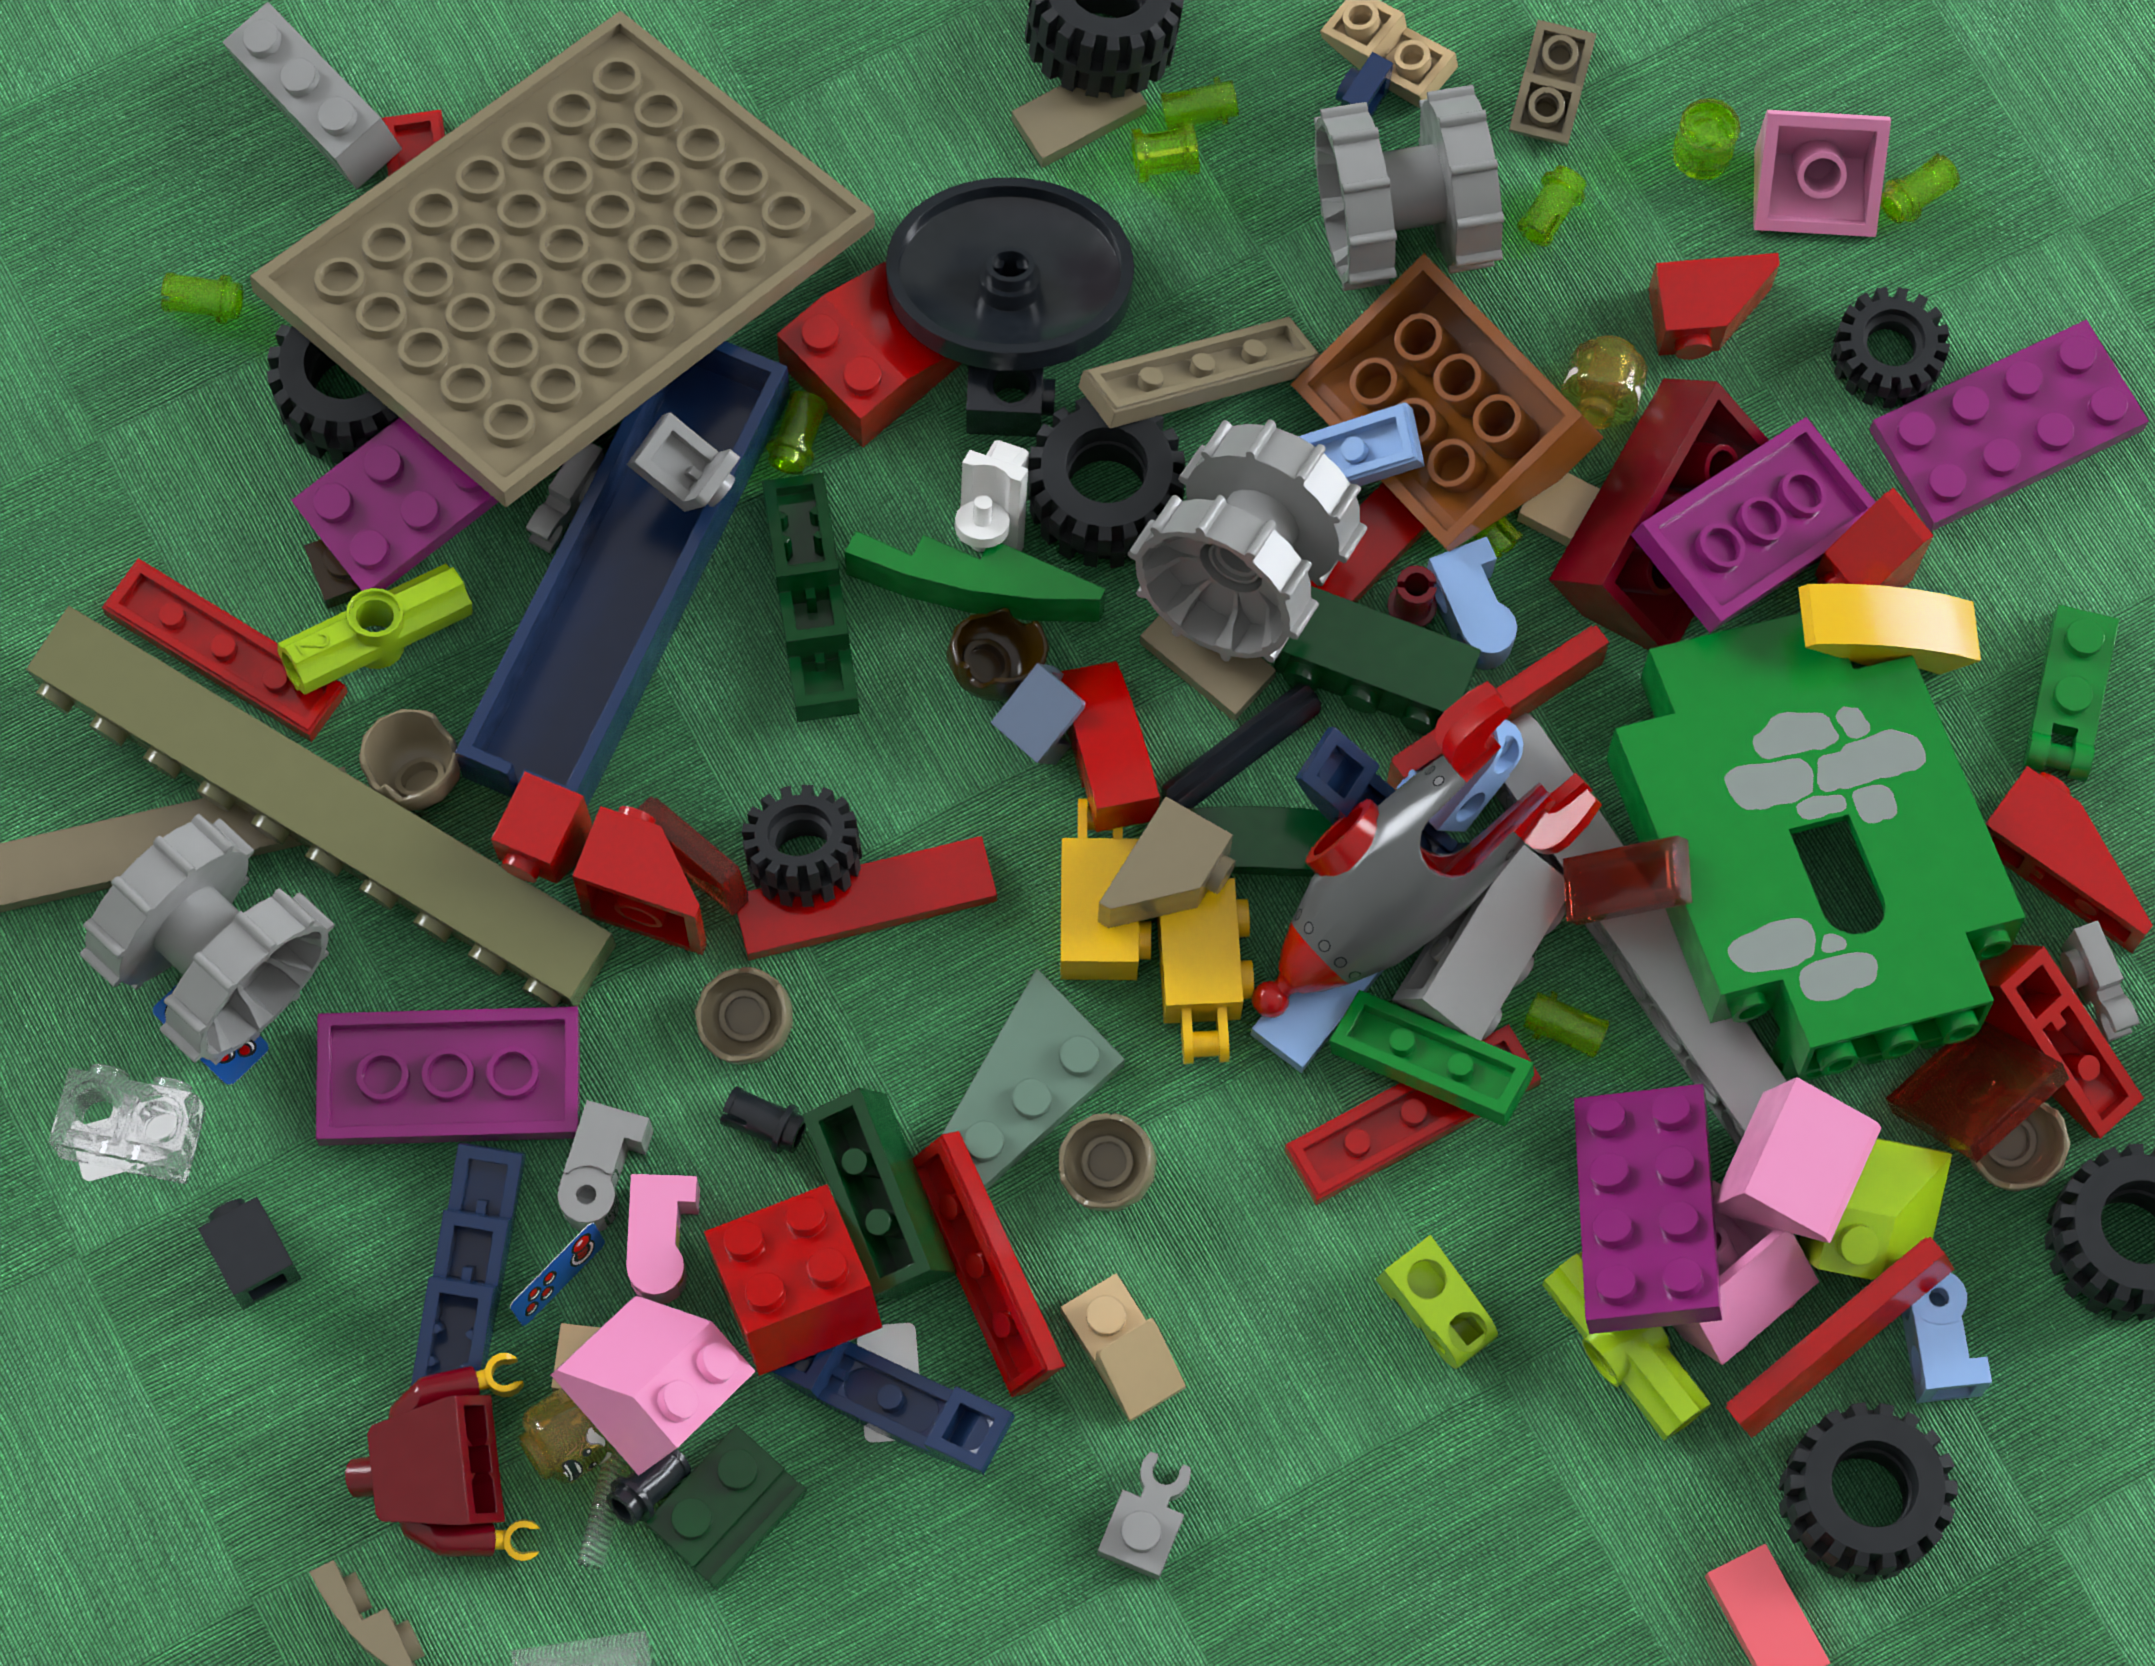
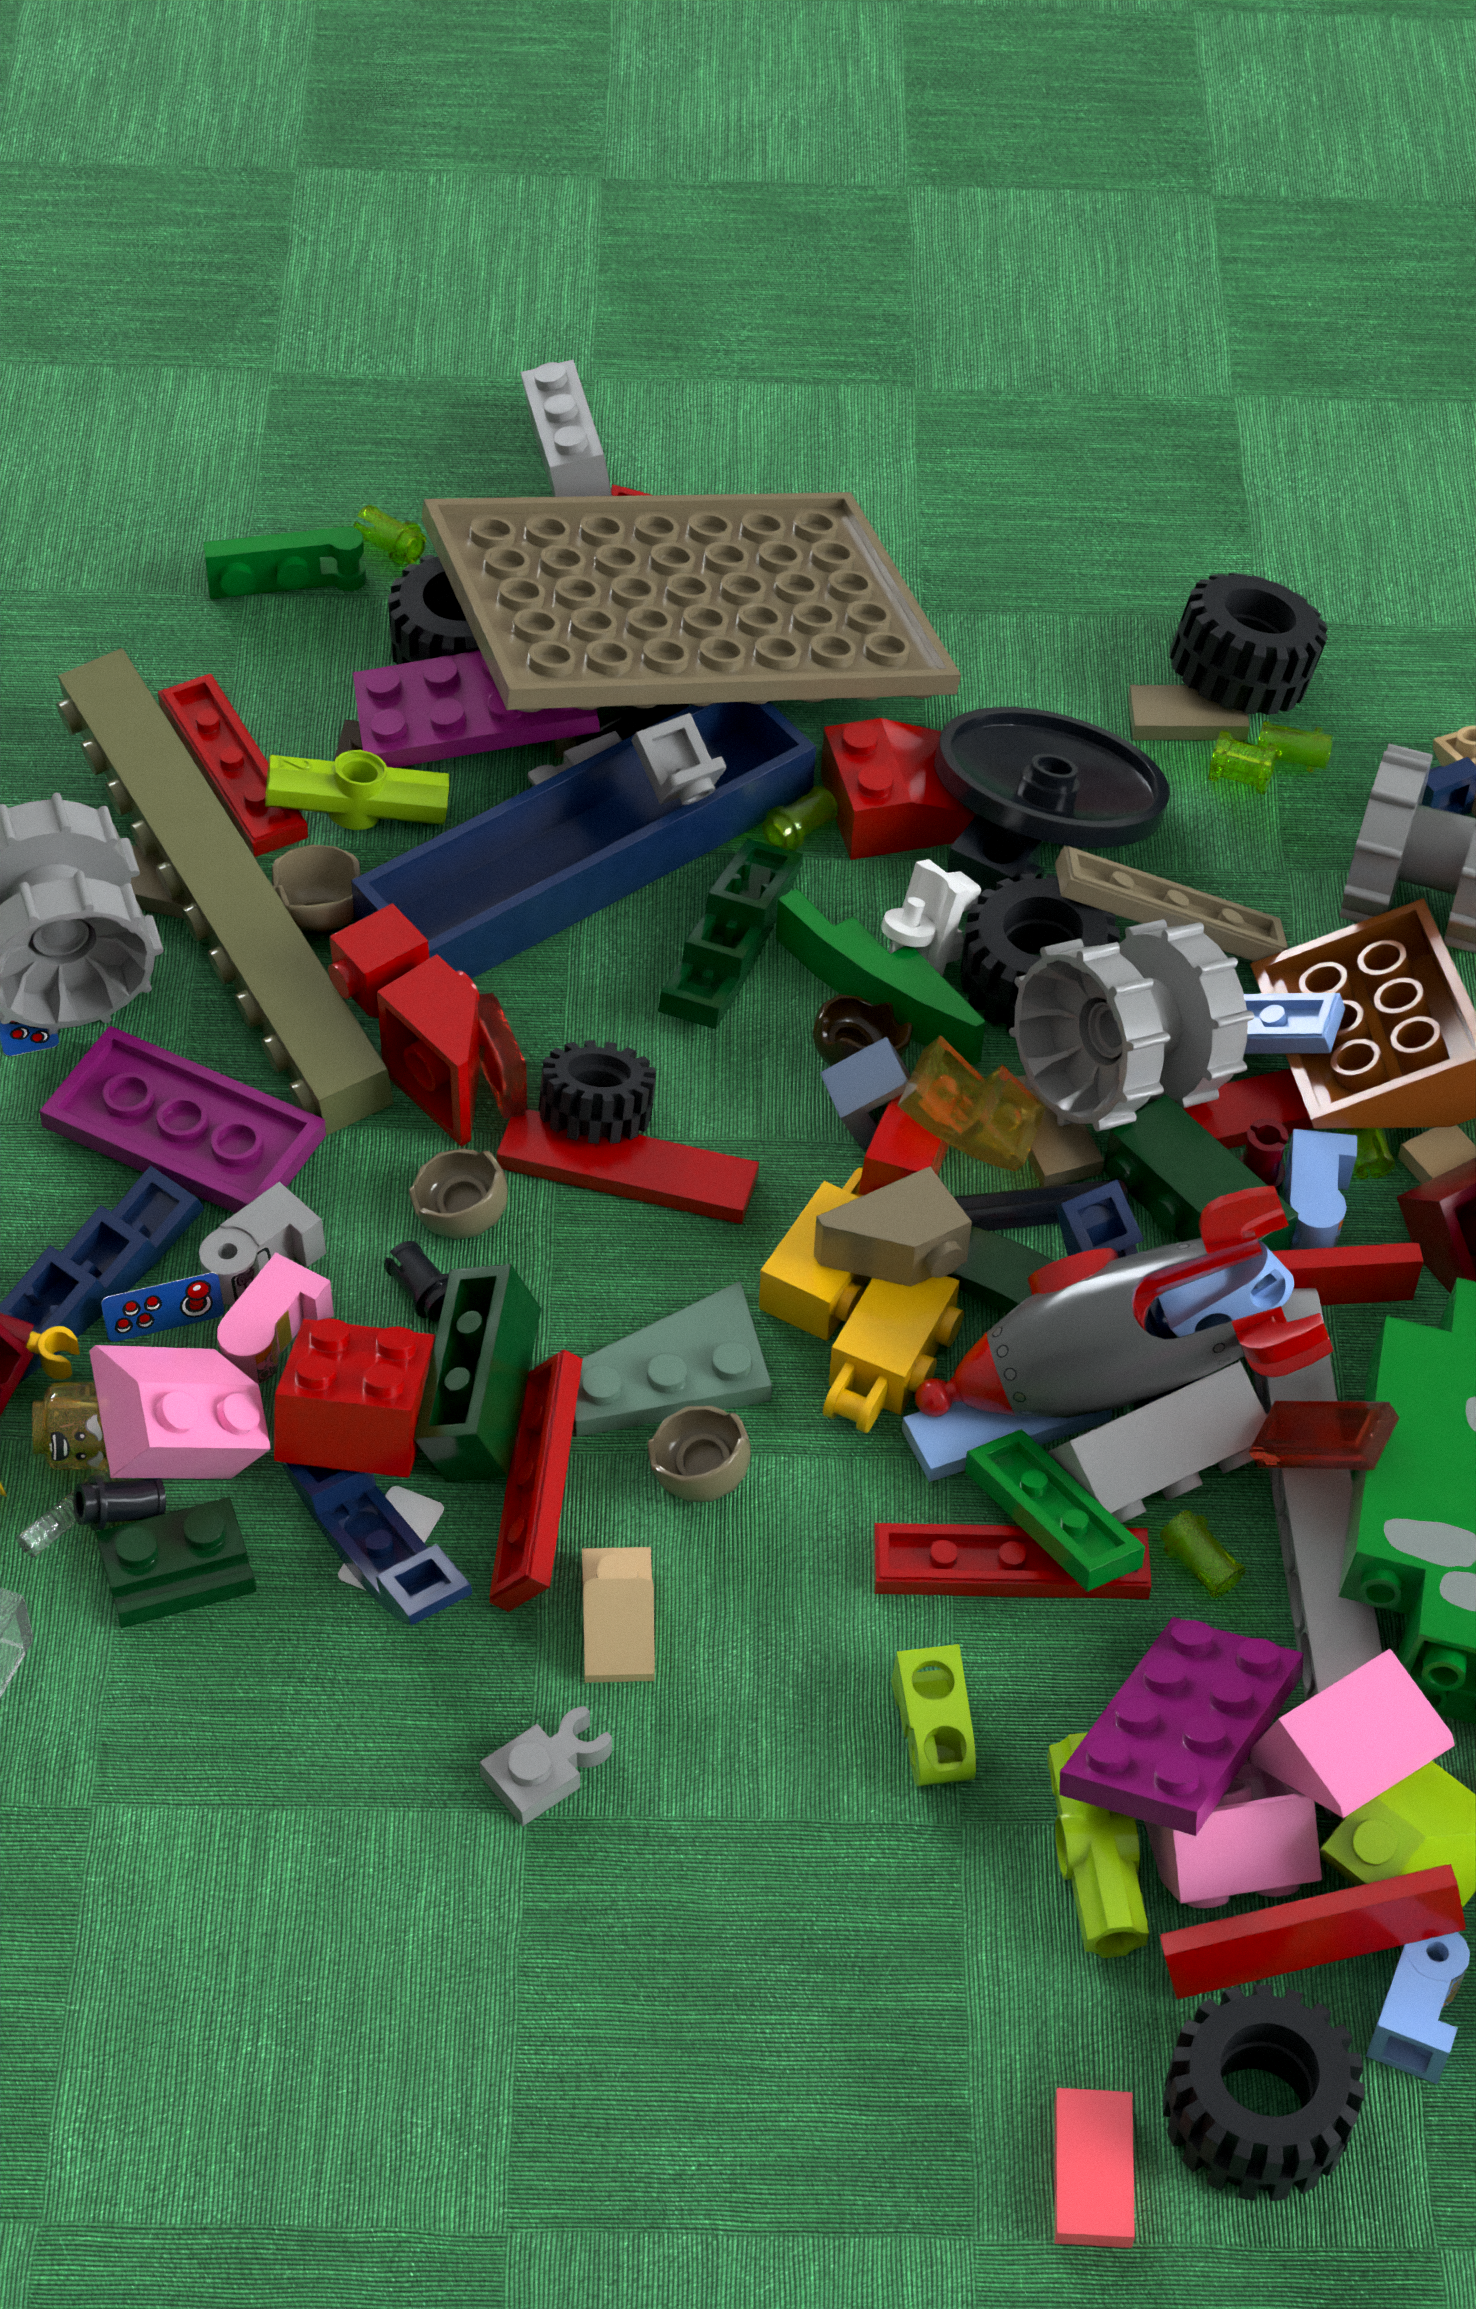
camera: 30 degrees right, 20 degrees down
none -> green plate [203,527,366,599]
none -> clear yellow slope [898,1035,1046,1172]

